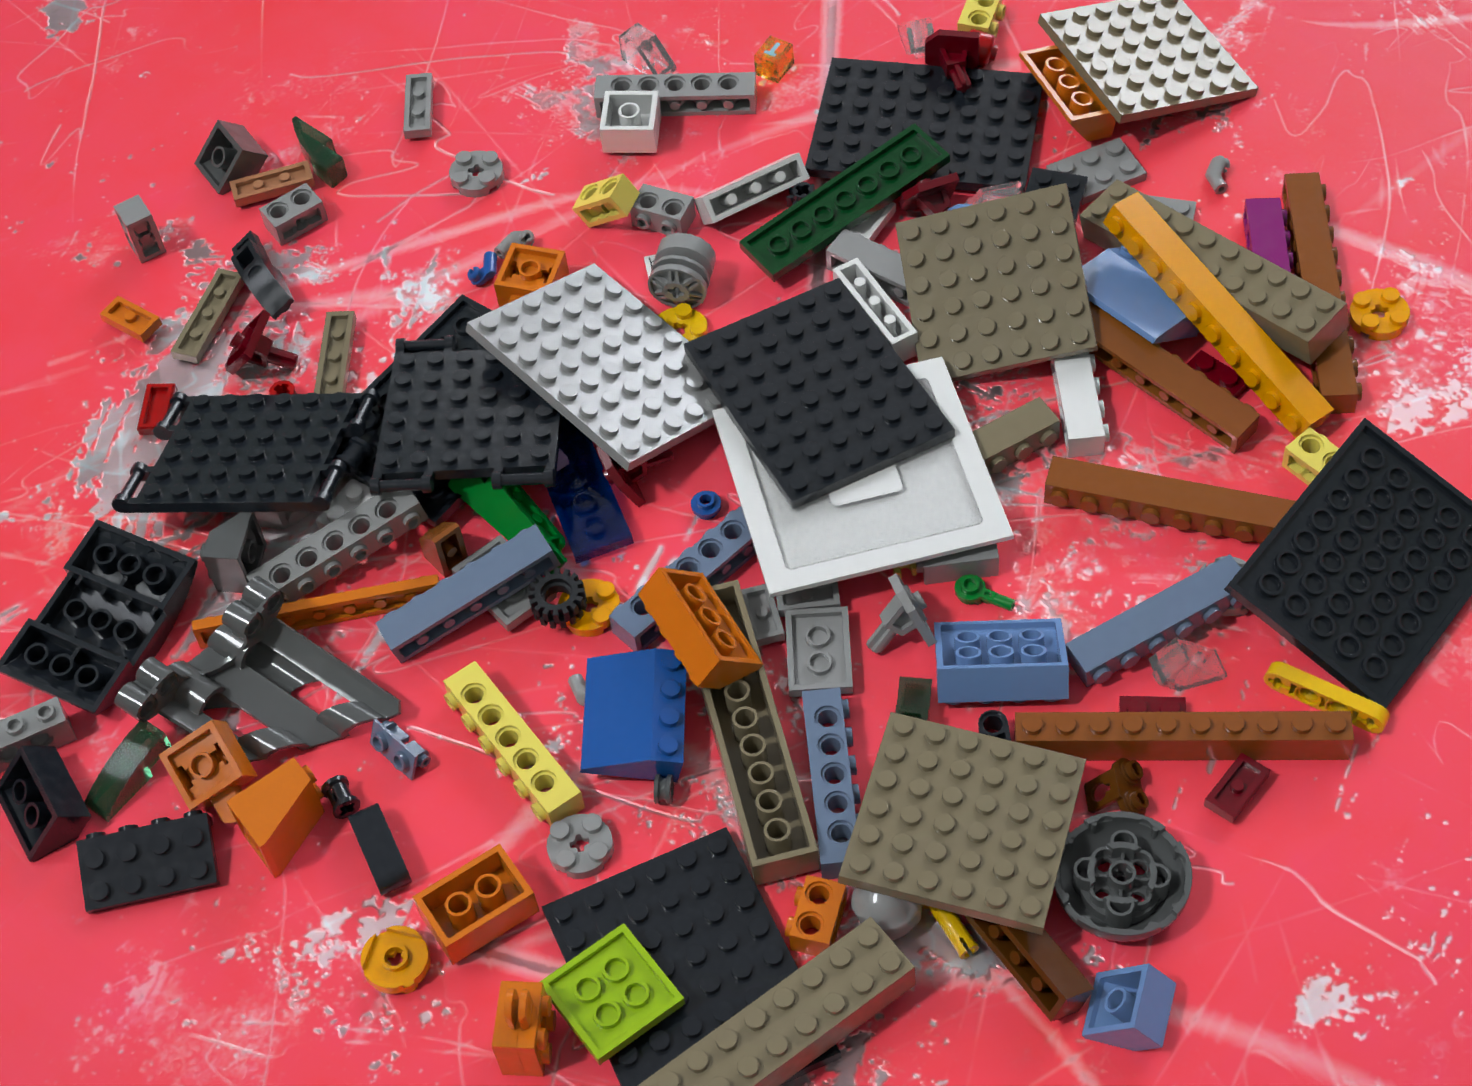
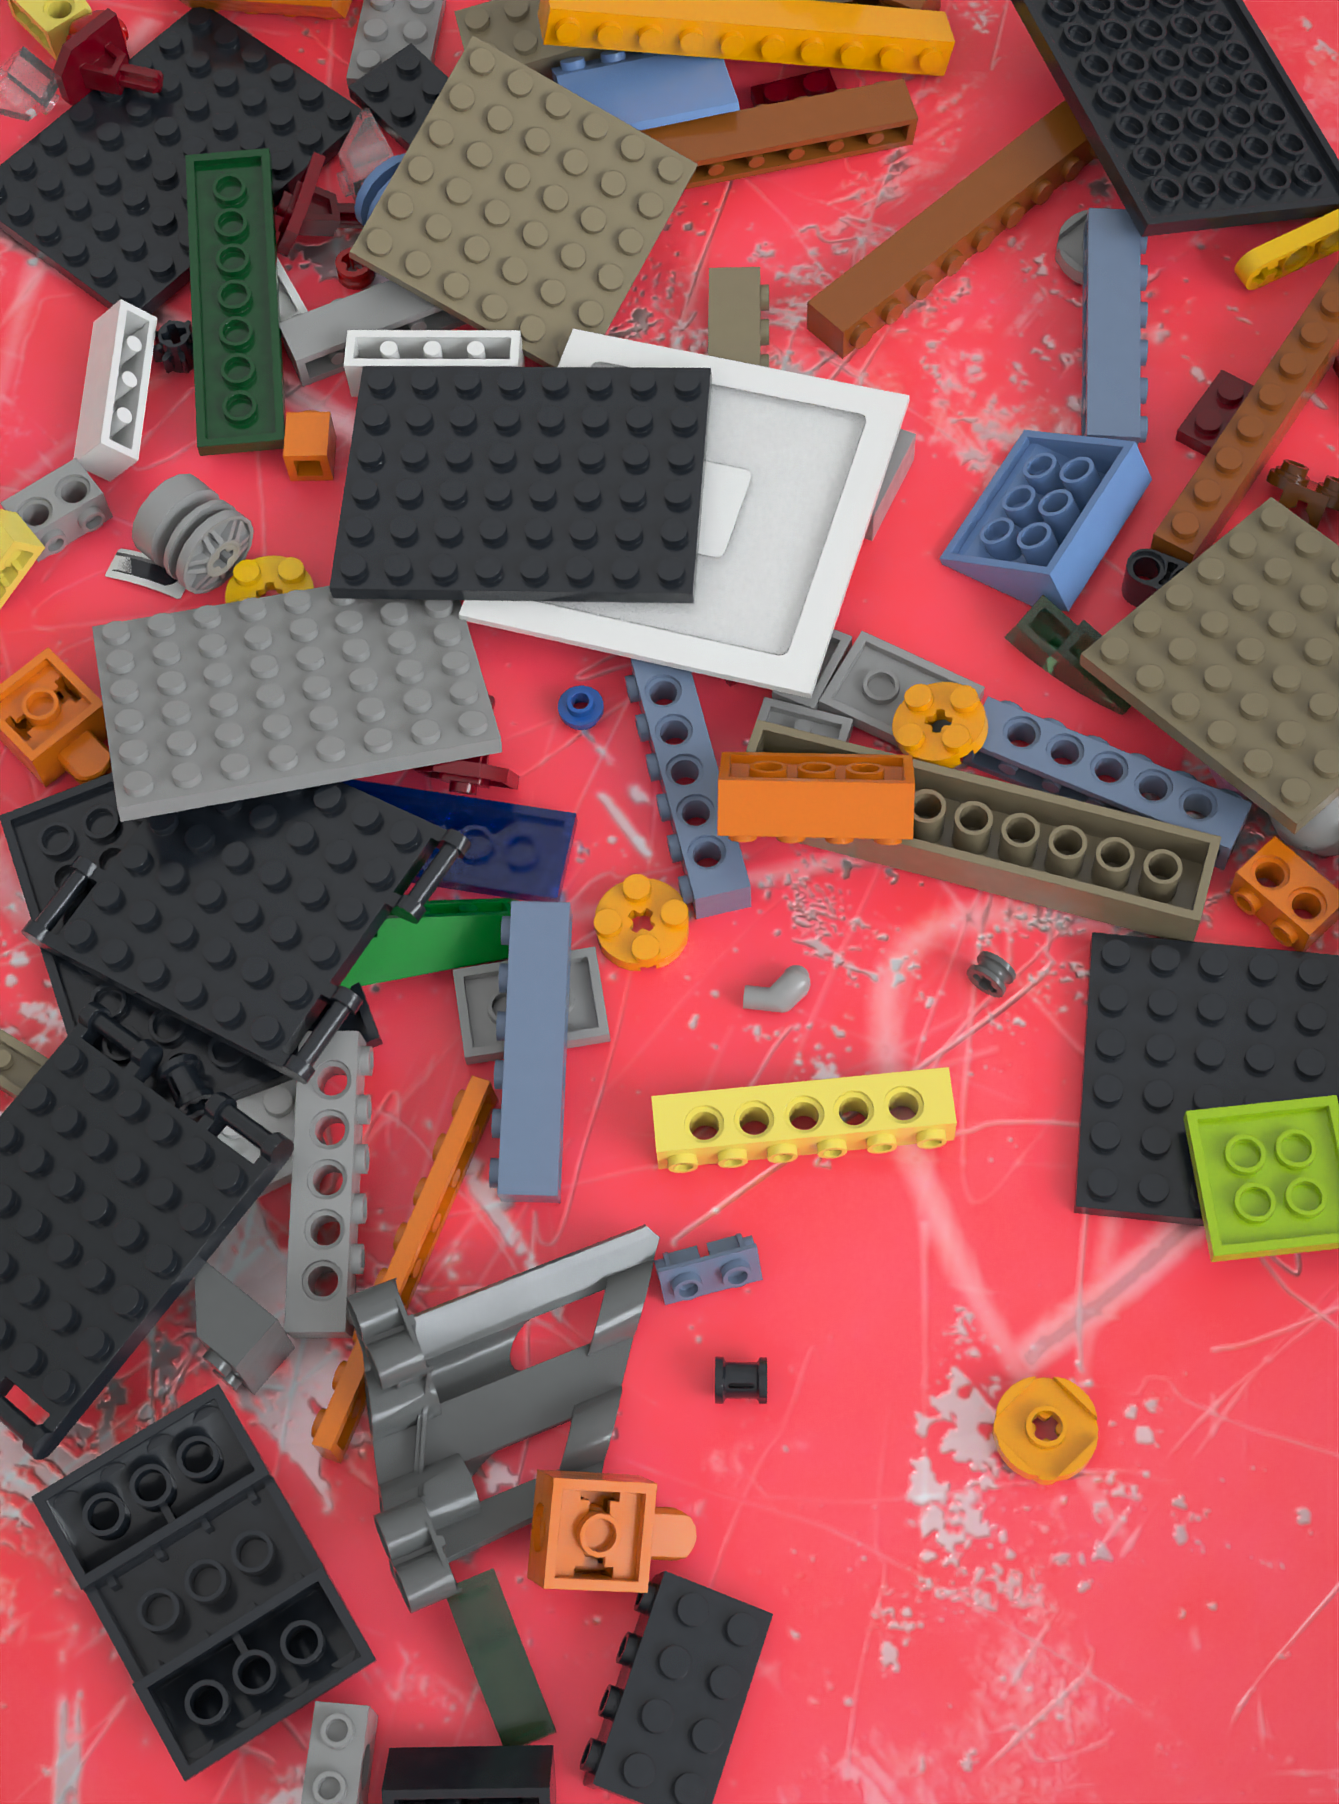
camera: 60 degrees left, 10 degrees up
orange slope [226,757,325,878] -> none
black beam [347,803,412,896] -> none
orange brick [412,843,540,965] -> none
dark orange slope [419,522,468,578] -> none
orange brick [491,981,557,1077] -> none
black tyre [528,568,587,629] -> none
light grey plate [546,813,614,879] -> none
blue slope [580,648,686,782] -> none
light grey piece [866,574,937,653] -> none
green plate [954,574,1016,611] -> none
white brick [1050,352,1110,458] -> none
clear slope [1148,637,1228,691] -> none
light yellow brick [1282,427,1339,486] -> none
none -> orange brick [283,410,337,481]
none -> light orange plate [892,682,988,768]

